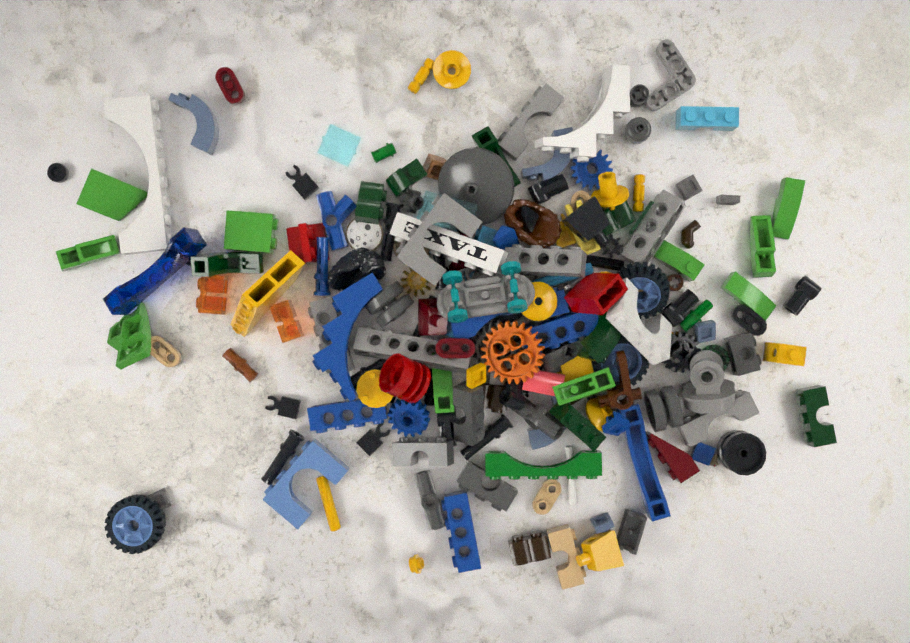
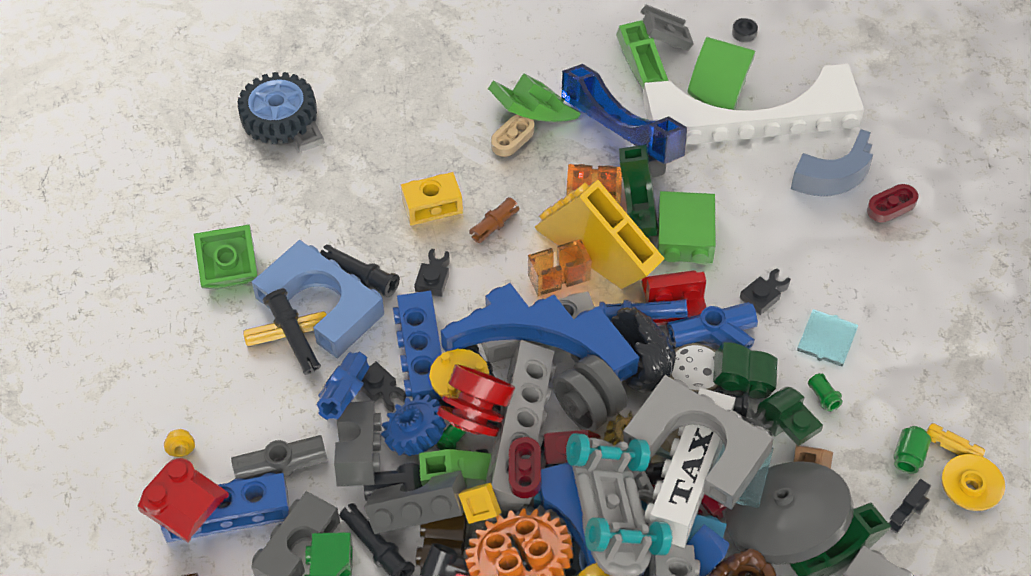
camera: 85 degrees right, 35 degrees down
none -> red slope [137,458,229,543]
none -> bright green slope [194,224,258,289]
none -> black pin [262,288,321,375]
none -> blue piece [316,352,370,420]
none -> yellow brick [401,172,463,226]
none -> dark grey plate [640,4,694,51]
none -> black plate [889,479,931,534]
none -> green brick [893,426,931,474]

